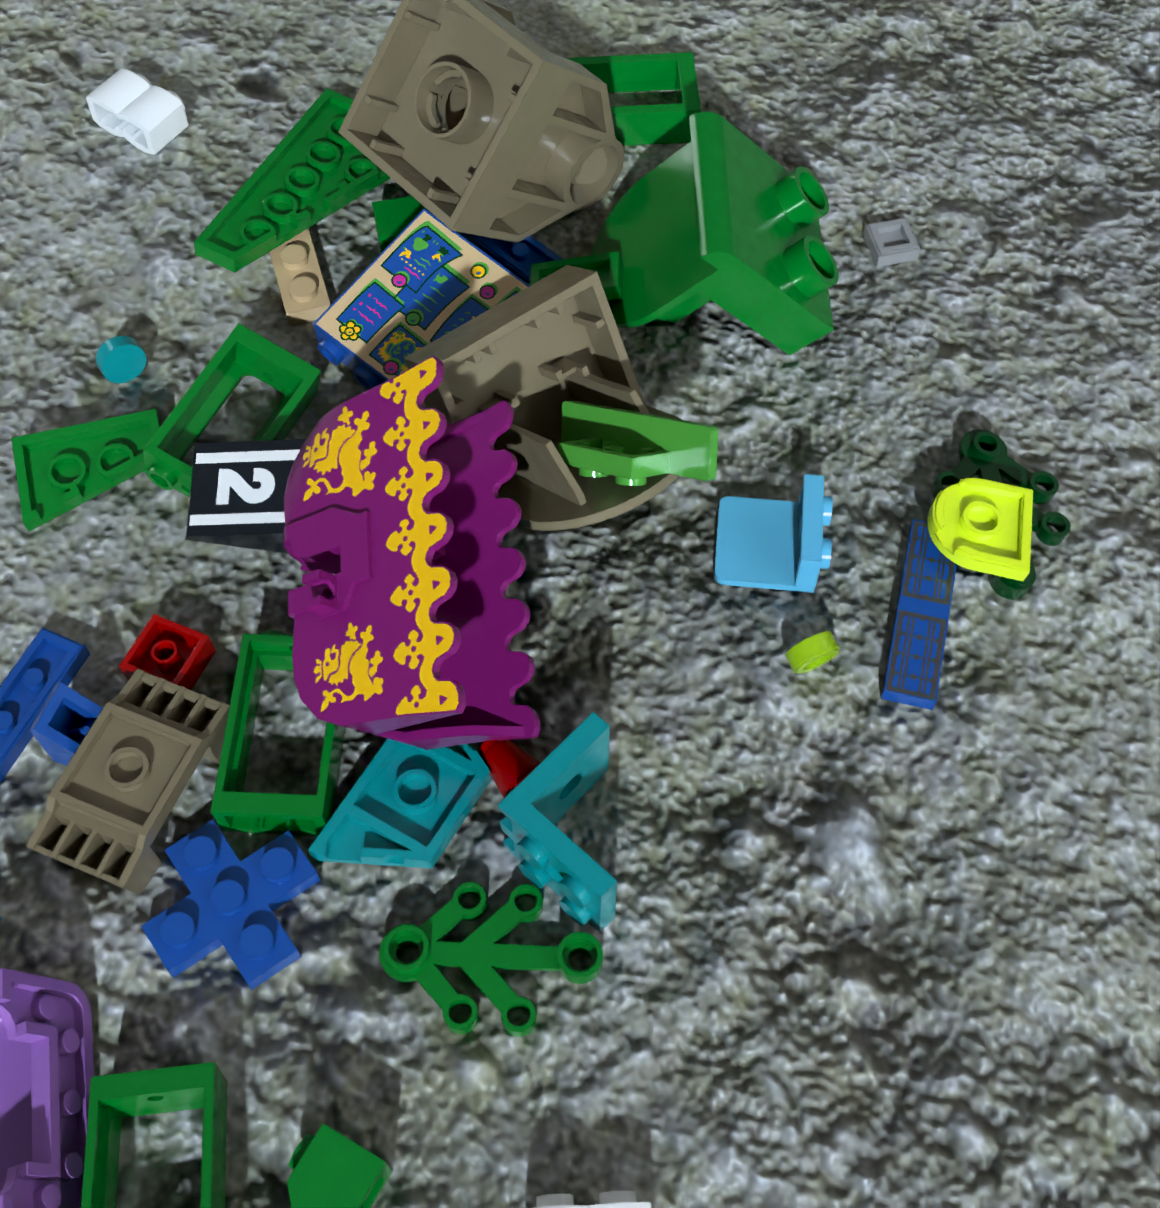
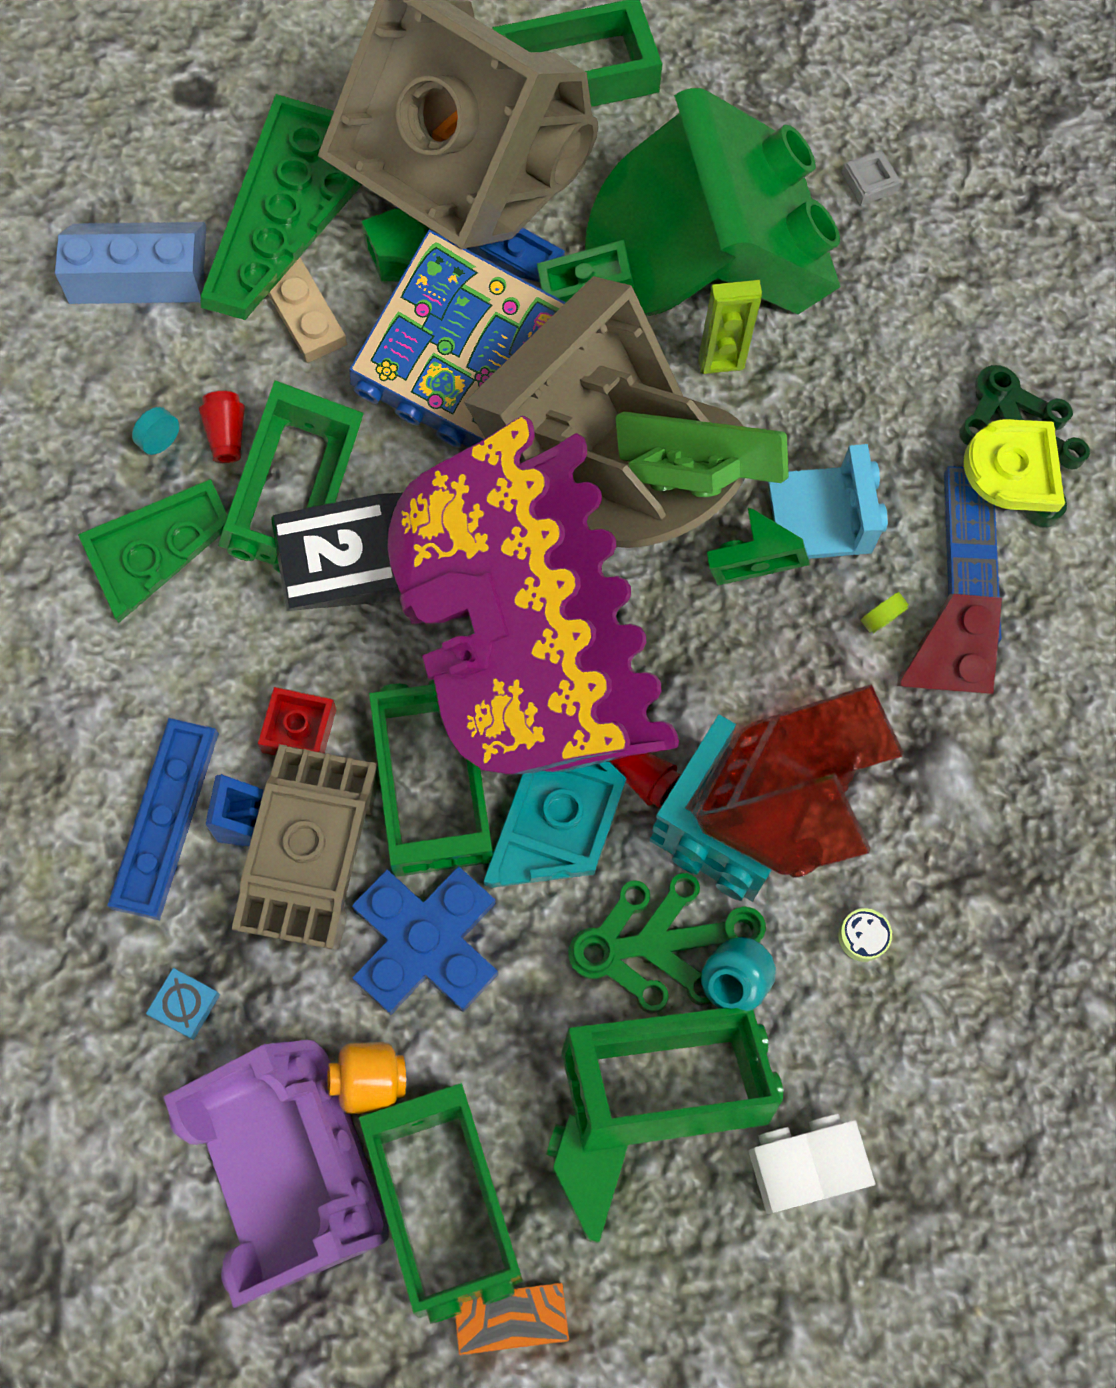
camera: 15 degrees left, 10 degrees up
white brick [86,69,189,155] -> none
none -> medium blue slope [55,222,206,304]
none -> red cone [199,391,245,463]
none -> light orange head [327,1042,406,1114]
none -> green window [561,1008,783,1152]
none -> clear red windscreen [693,684,903,878]
none -> lime tile [698,280,762,374]
none -> teal head [701,937,776,1011]
none -> green slope [707,508,810,586]
none -> tile [838,908,892,962]
none -> dark red wing [897,594,1002,694]

